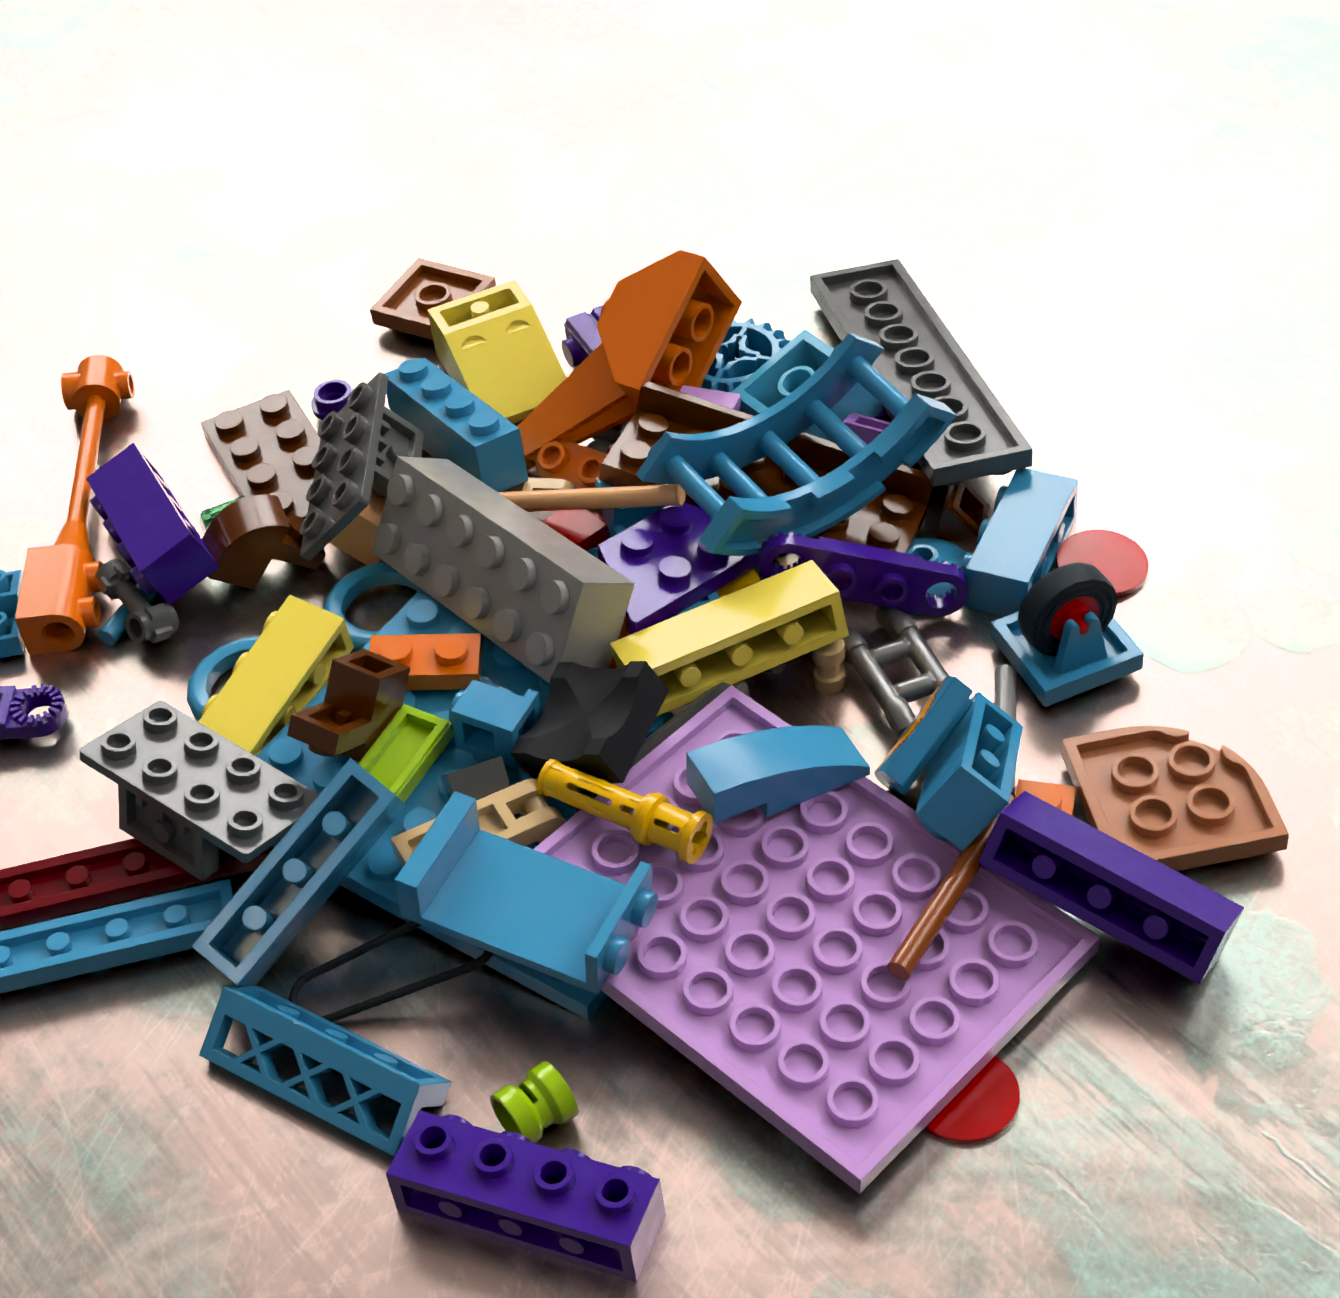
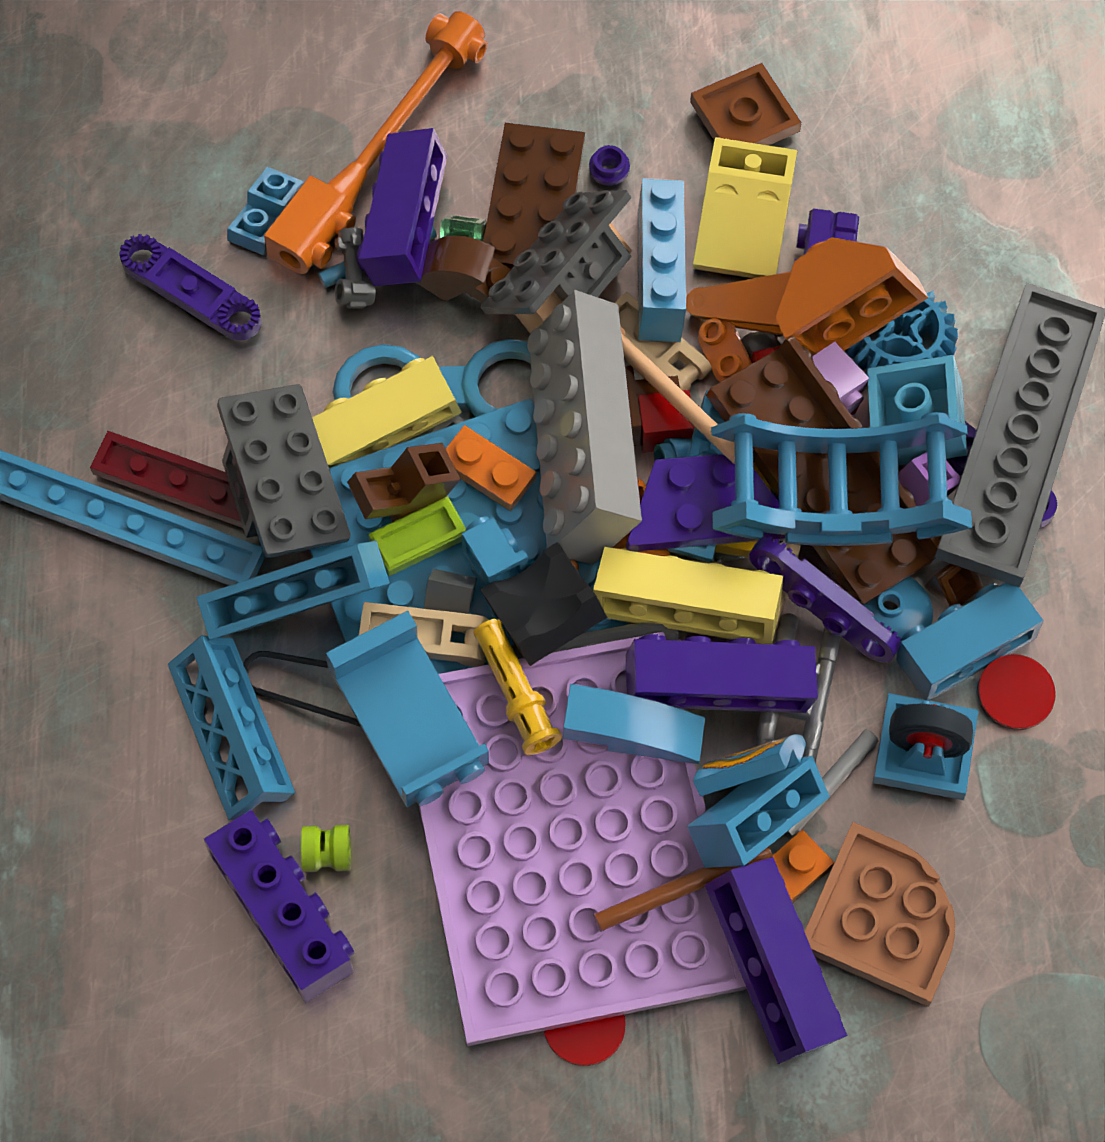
camera: 30 degrees right, 20 degrees up
none -> dark purple brick [625,634,818,713]

